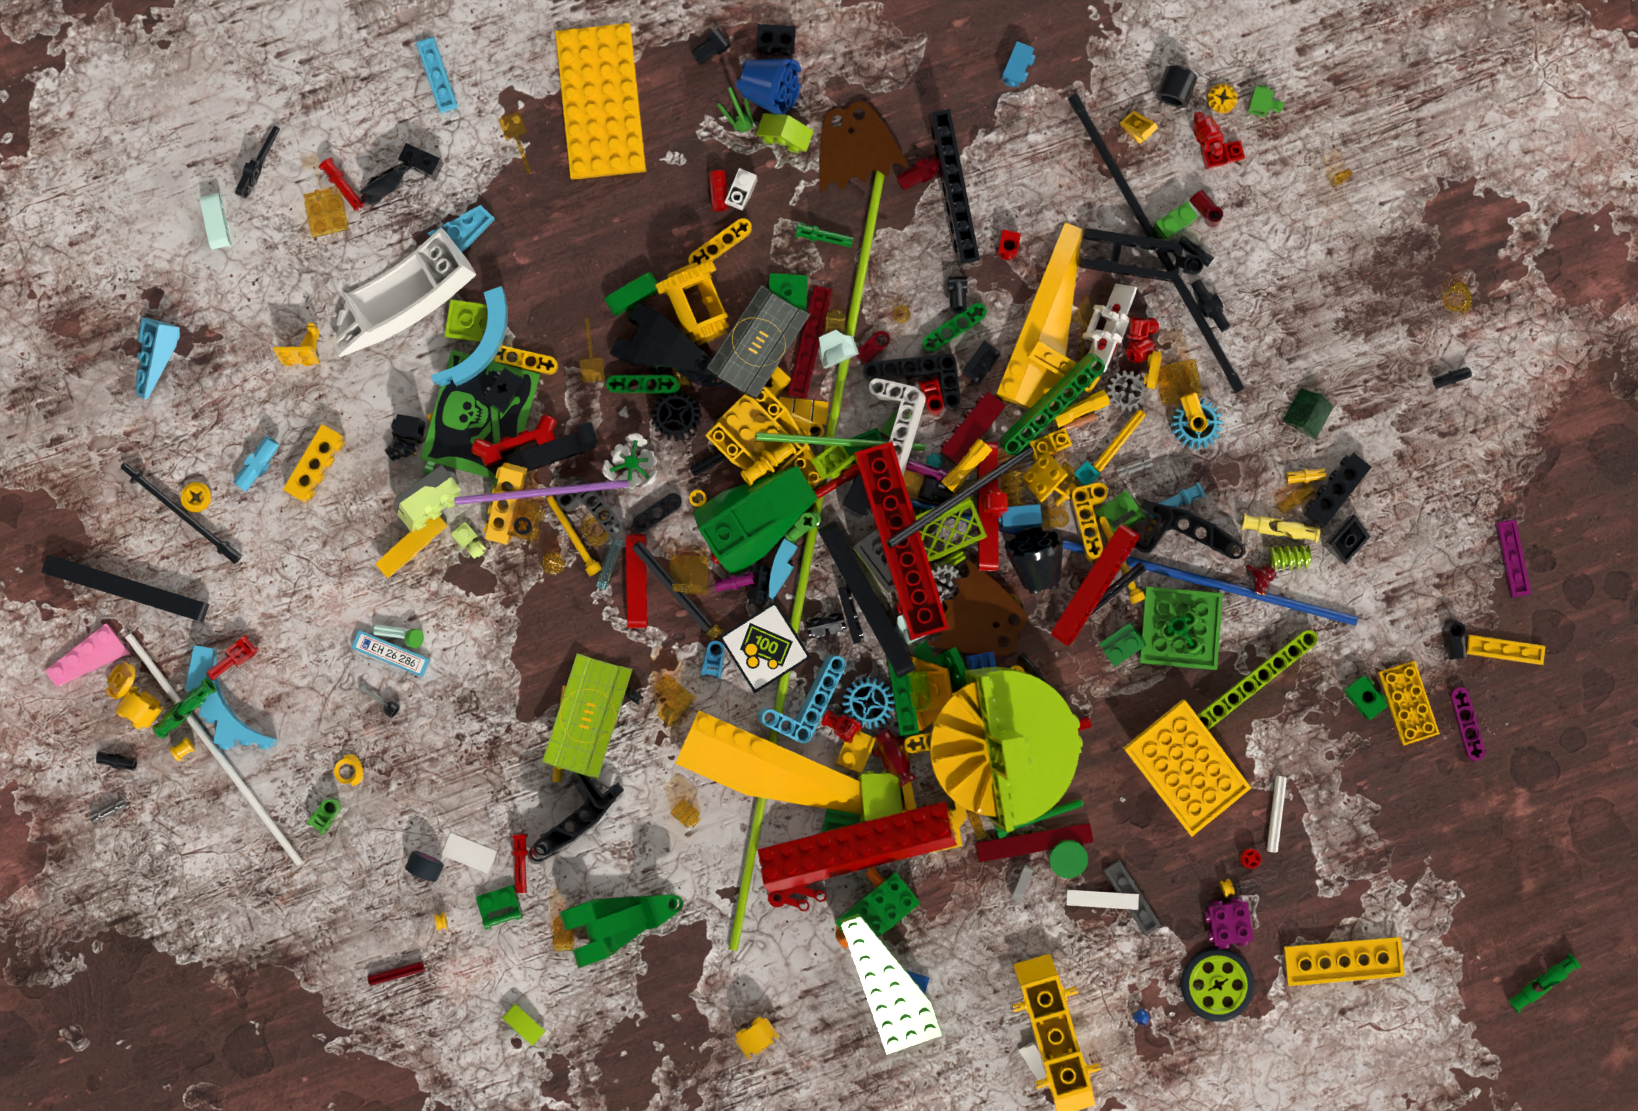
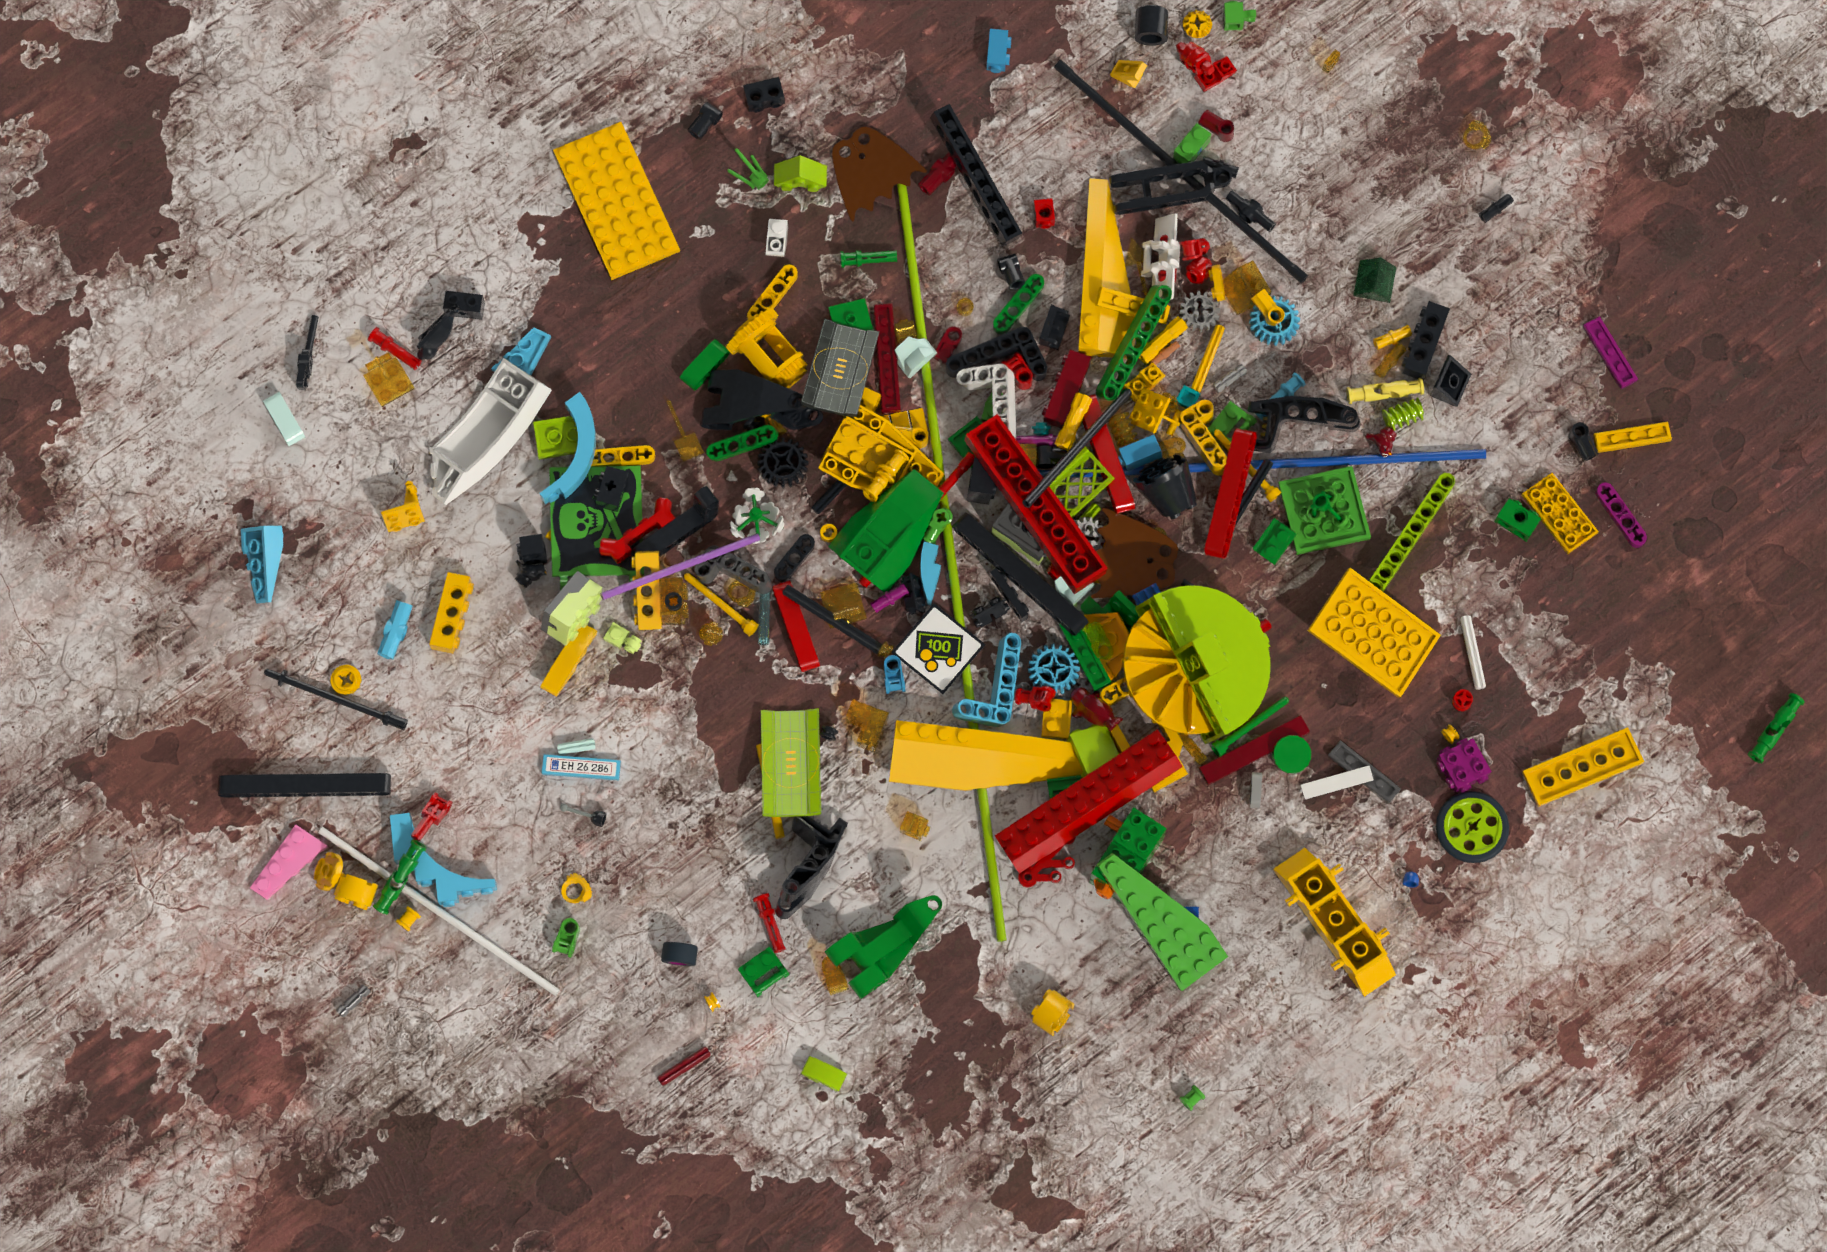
camera: 20 degrees left, 10 degrees down
black pin [96,751,138,771] -> none
bright green tile [405,628,424,648] -> none
medium azure tile [416,37,458,114] -> none
white sticker [441,833,497,874] -> none
clear yellow piece [498,111,531,175] -> none
red axle [709,170,729,212] -> none
blue cone [736,58,801,115] -> none
bright green piece [756,433,926,451] -> none
lime bracket [811,445,855,480] -> none
red head [983,489,1008,518] -> none
white sticker [1019,1041,1046,1080] -> none

